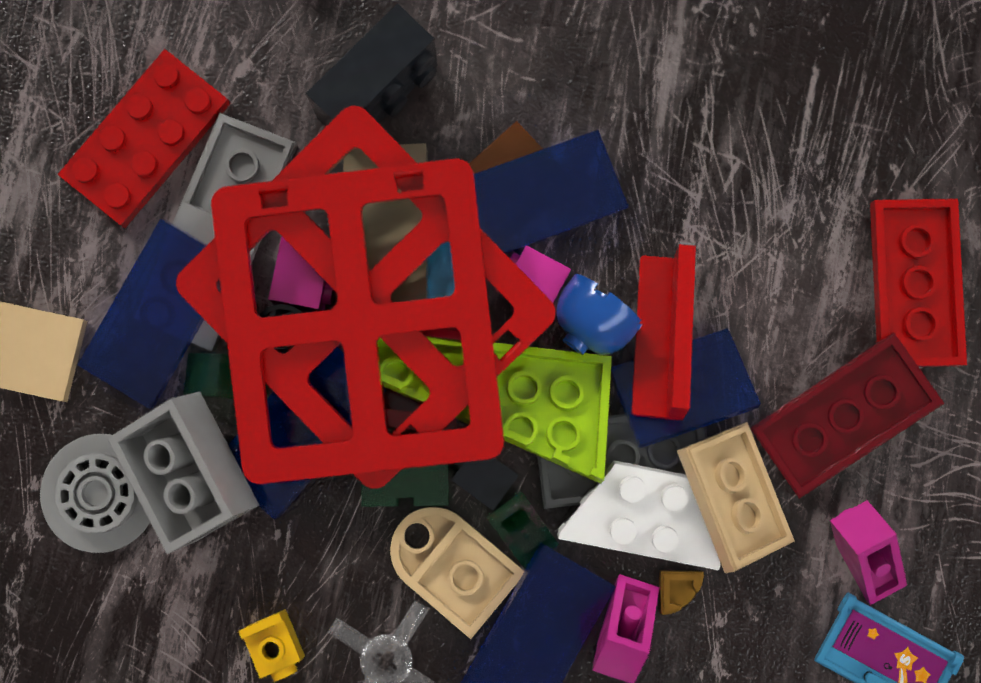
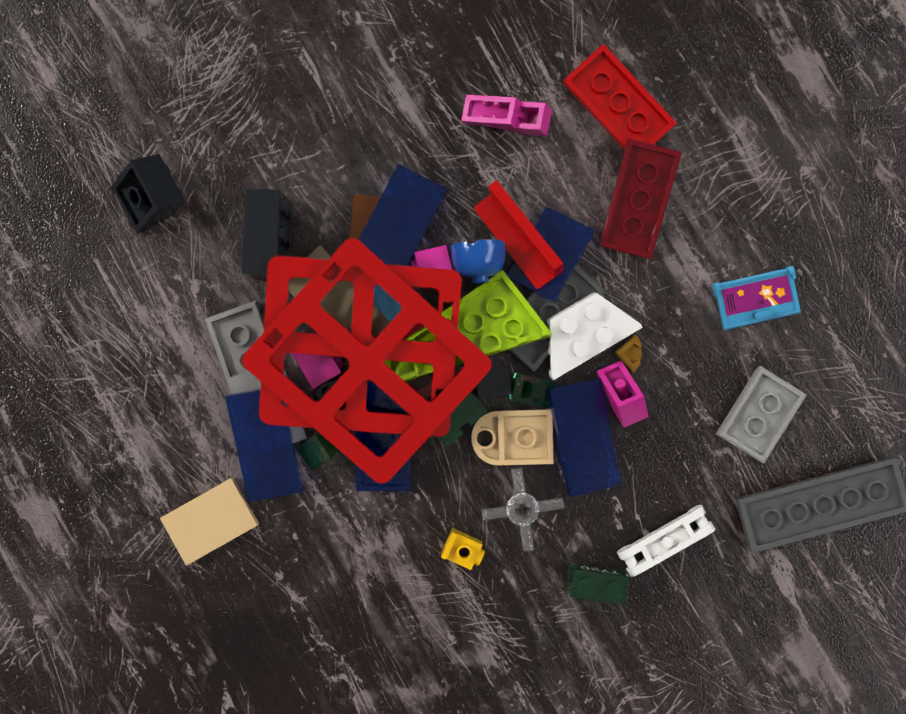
camera: 40 degrees left, 5 degrees up
light grey wheel [40,434,150,553] -> none
red plate [57,49,231,228] -> none
light grey brick [108,392,260,554] -> none
tan tile [677,422,795,573] -> none
dark pink slope [830,500,907,605] -> none
none -> dark pink slope [461,95,552,137]

